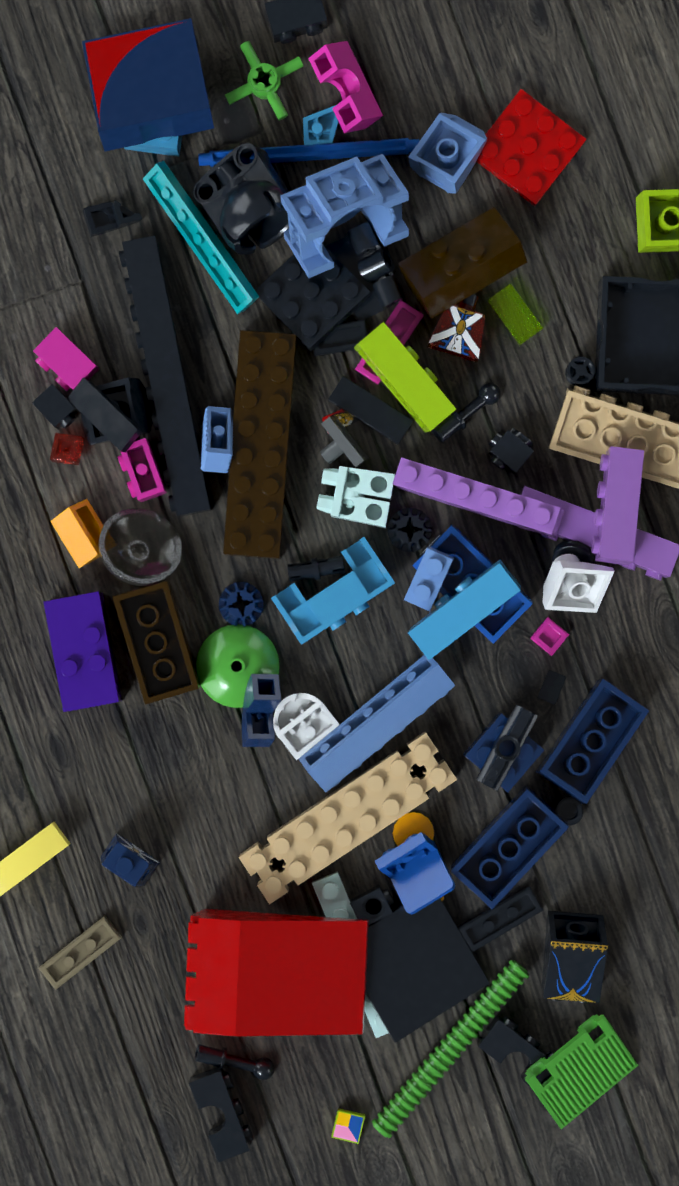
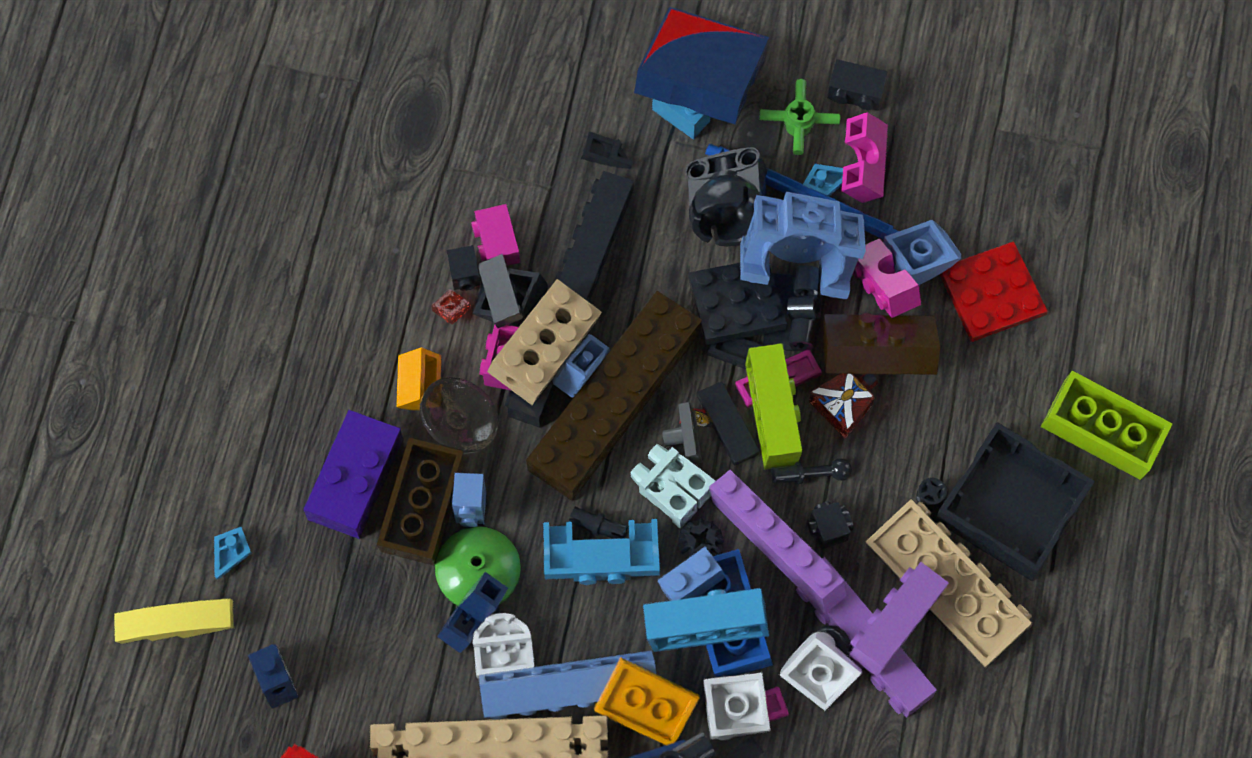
camera: 30 degrees right, 20 degrees down
dark tan tile [39,915,122,990] -> none
teal plate [143,161,259,314] -> none
dark blue gear [219,582,263,626] -> none
clear neon green tile [488,284,543,345] -> none
none -> dark azure piece [214,527,251,580]
none -> medium blue brick [452,473,486,527]
none -> tan brick [487,279,602,405]
none -> light orange tile [594,657,700,745]
none -> white slope [704,673,770,740]
none -> dark pink arch [853,239,921,318]

